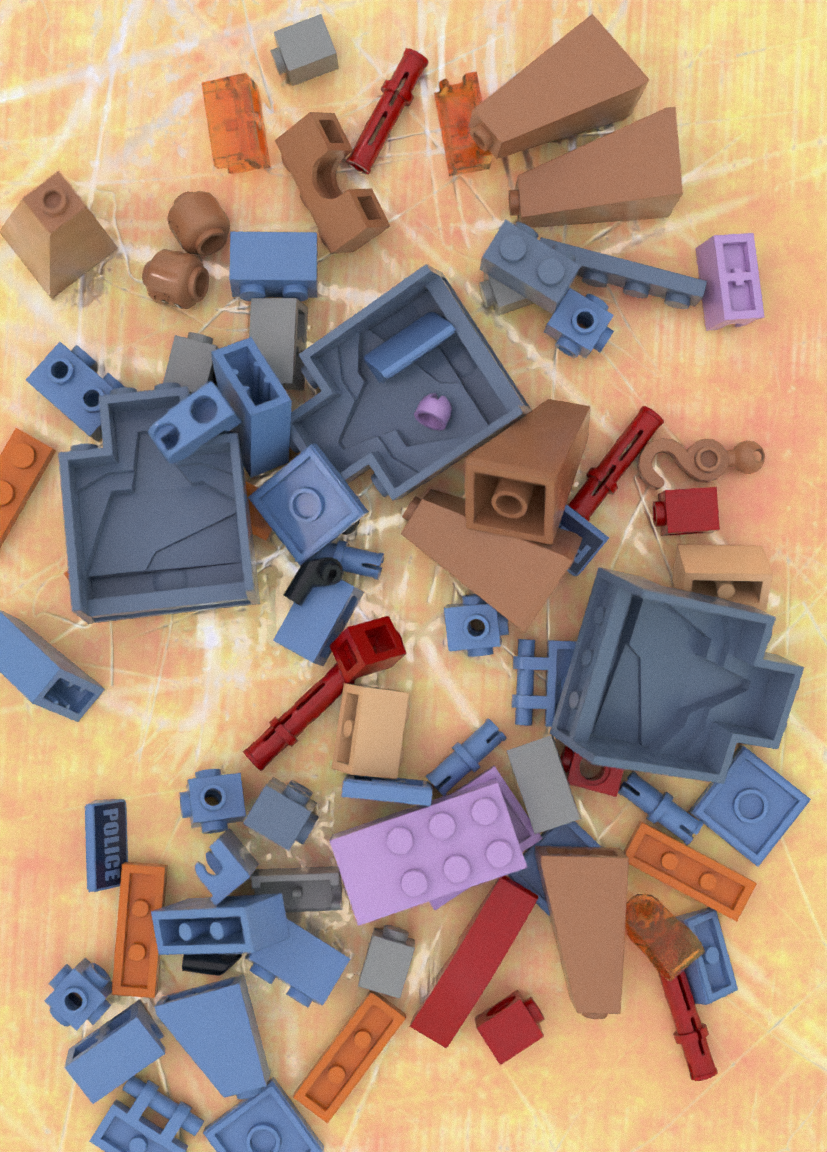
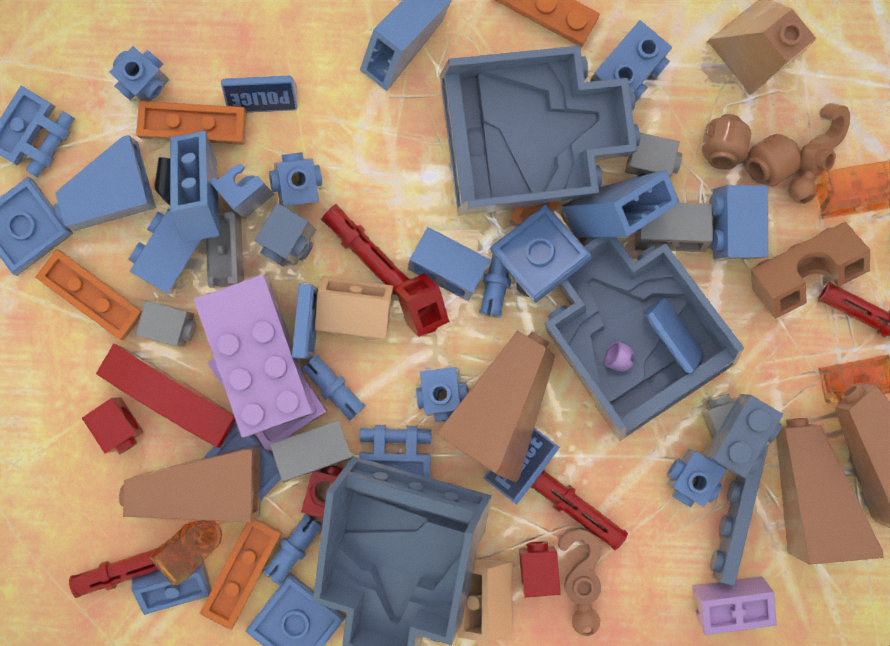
camera: 90 degrees right, 0 degrees up
medium blue hinge [64,1000,166,1104] -> none
medium blue leg [148,381,242,464] -> none
black arm [283,557,343,606] -> none
nougat slope [465,399,590,545] -> none
none -> nougat piece [788,103,850,204]

